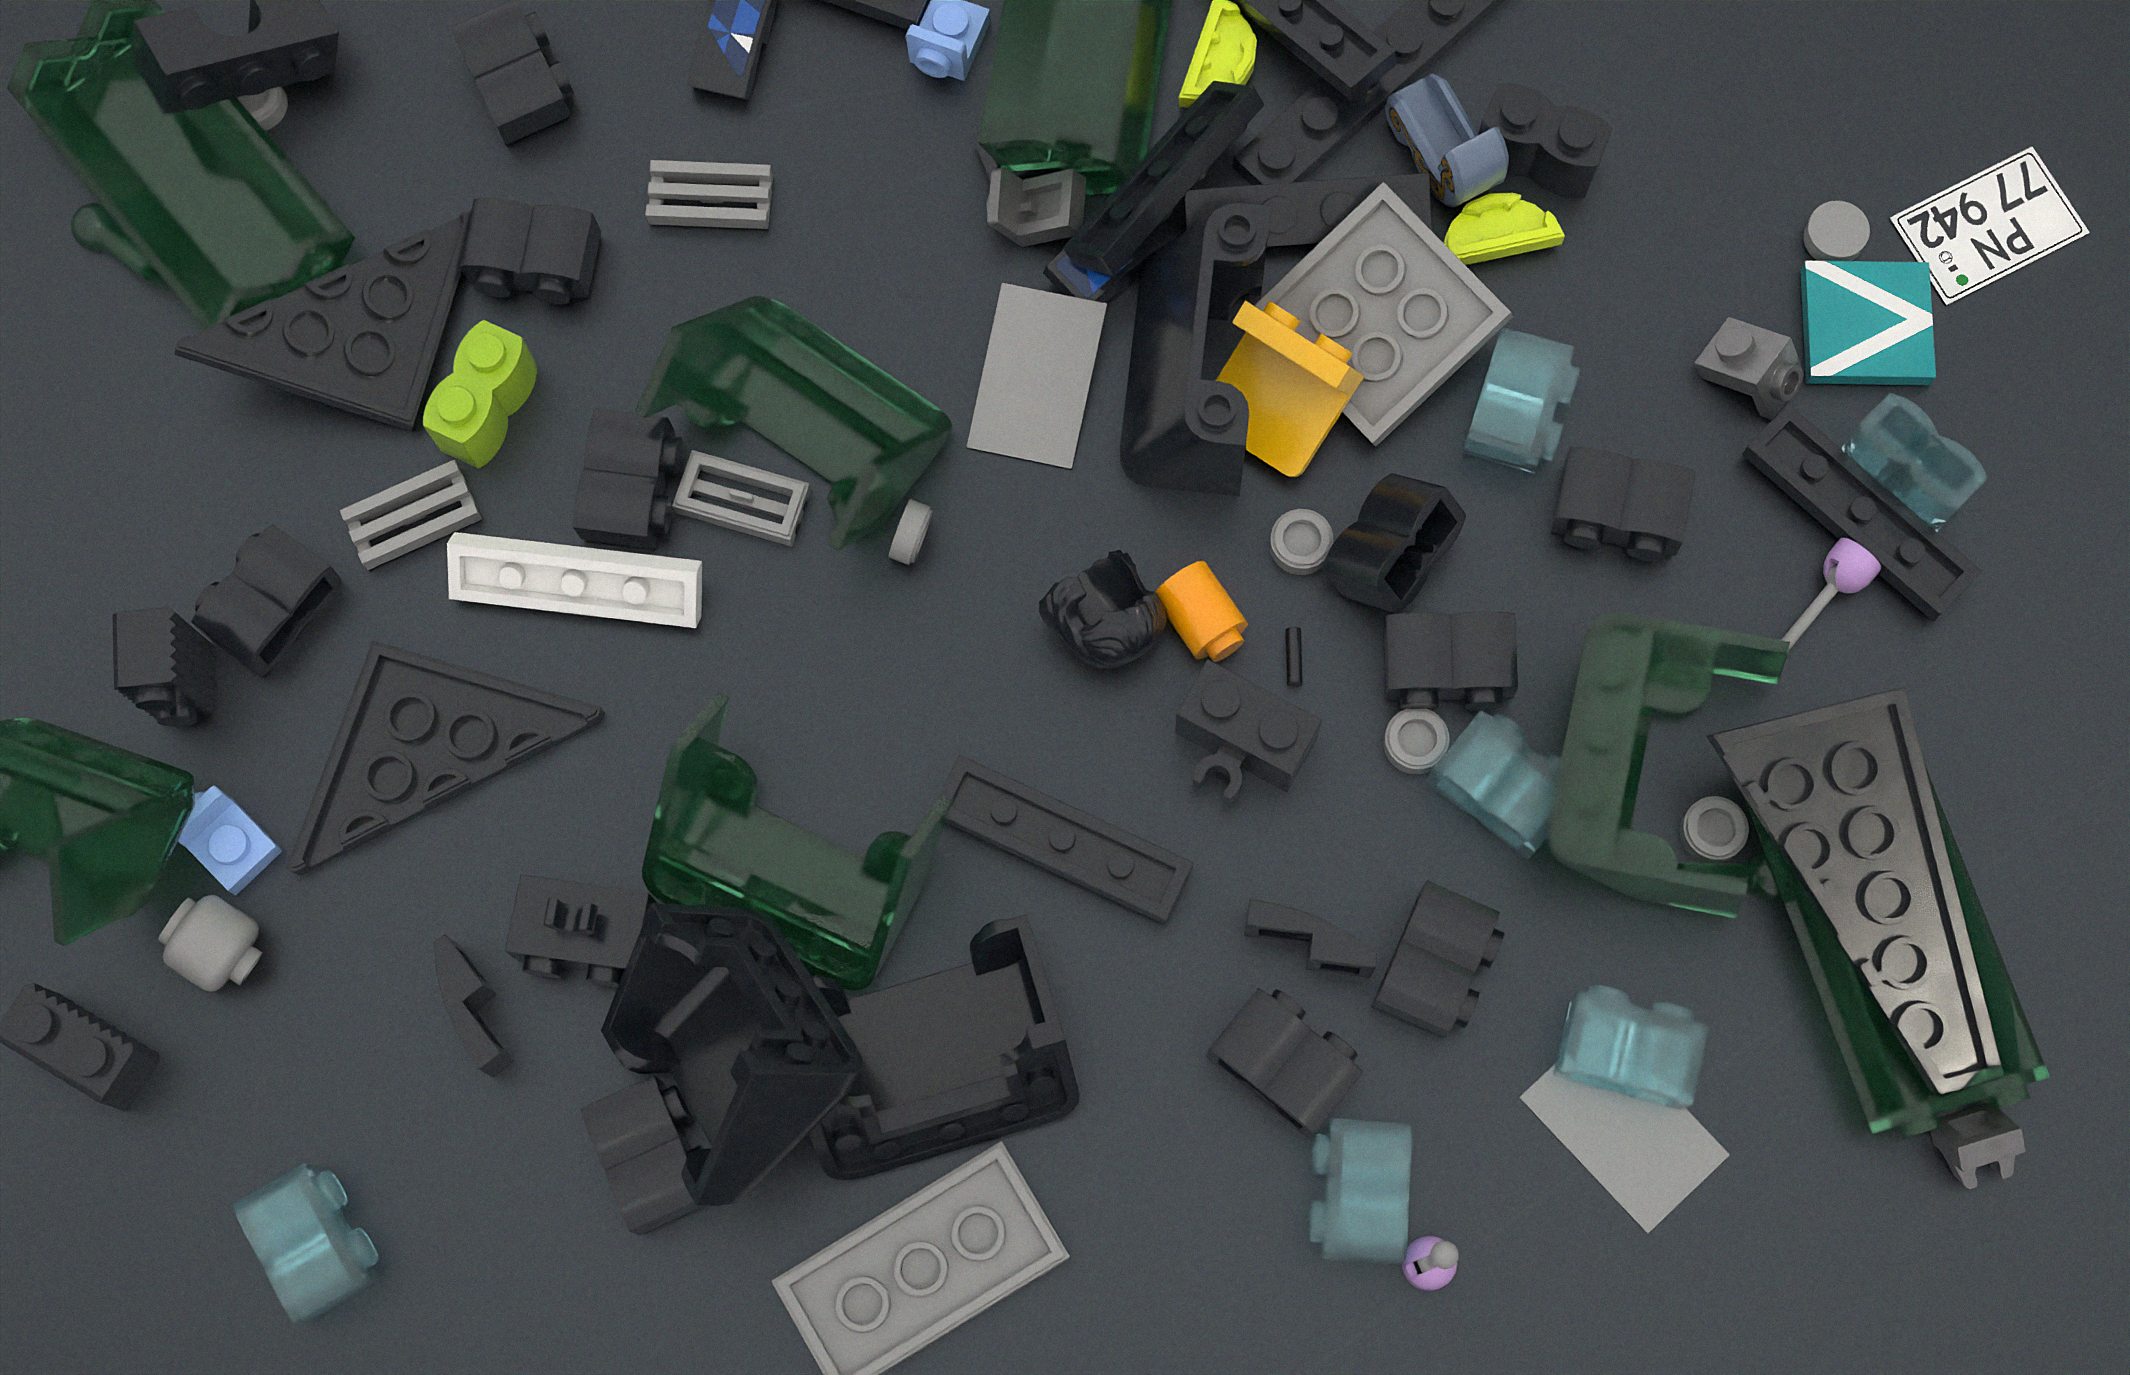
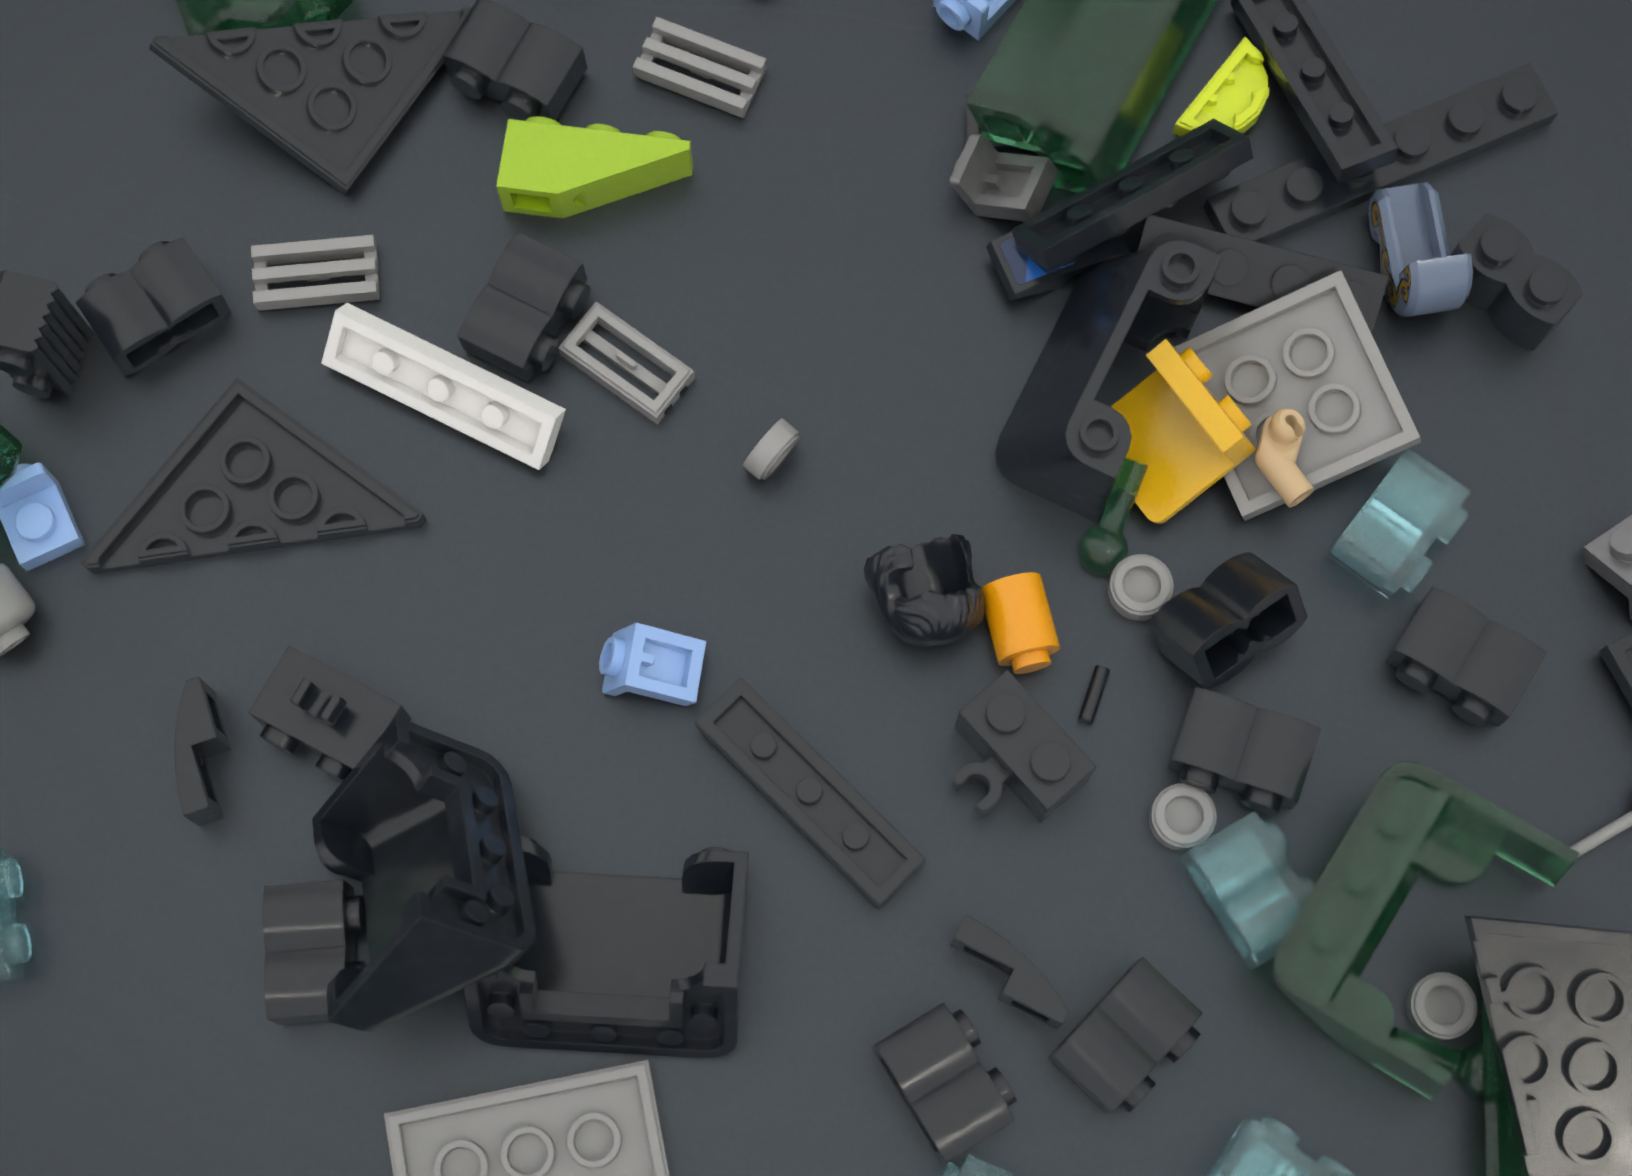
camera: 15 degrees right, 0 degrees up
lime brick [423,320,537,469] -> none
clear green windscreen [635,296,952,551] -> none
clear green windscreen [642,692,952,990] -> none
light grey sticker [967,283,1107,469] -> none
neon yellow plate [1444,193,1565,265] -> none
none -> lime slope [496,116,693,219]
none -> light blue bracket [599,622,706,706]
none -> clear green bar [1078,457,1148,575]
none -> tan arm [1255,408,1314,508]

